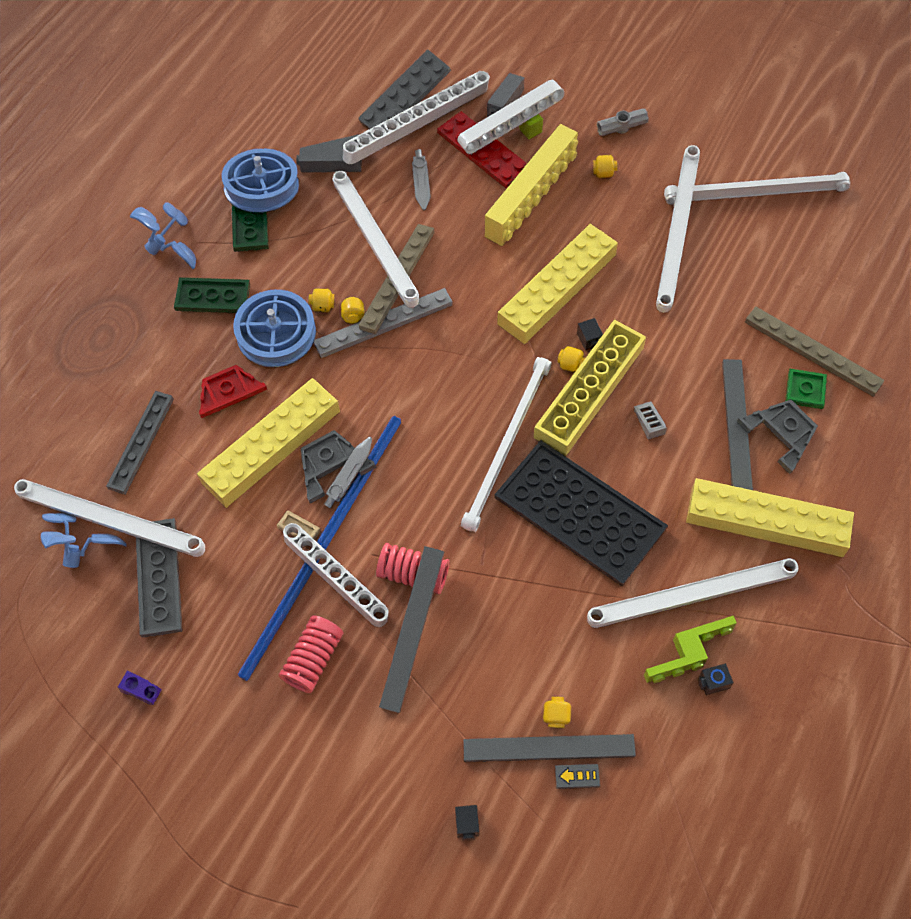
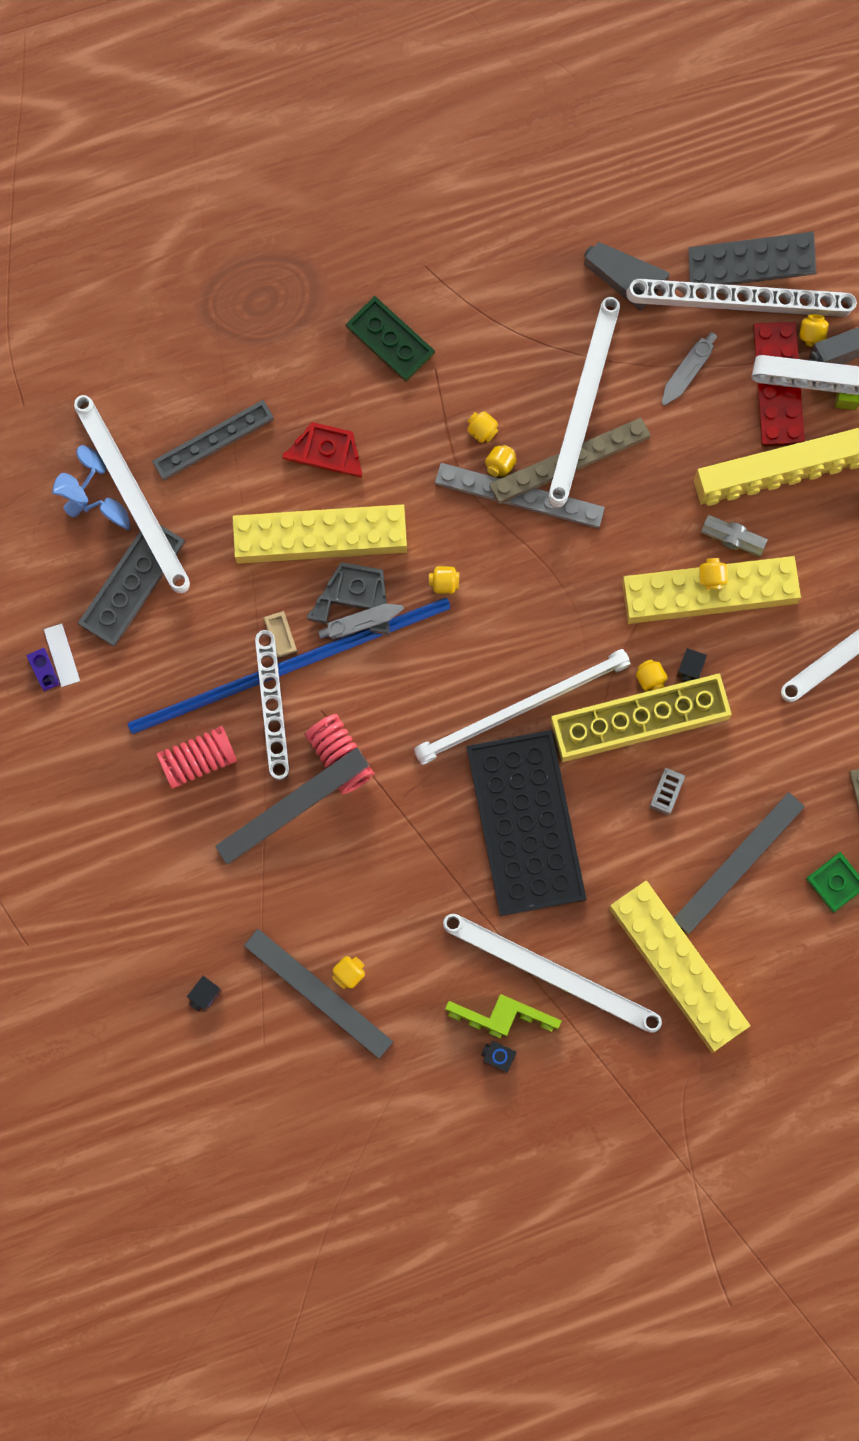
camera: 40 degrees right, 15 degrees up
medium blue plant [130,202,196,270] -> none
medium blue wheel [222,149,299,212] -> none
dark green plate [232,205,269,252] -> none
medium blue wheel [233,290,316,367] -> none
dark grey tile [555,764,600,789] -> none
dark grey wing [737,400,818,474] -> none
none -> white sticker [44,624,80,687]
none -> yellow head [429,566,459,594]
none -> yellow head [699,558,728,590]
none -> light grey piece [701,515,768,557]
none -> yellow head [799,314,829,347]

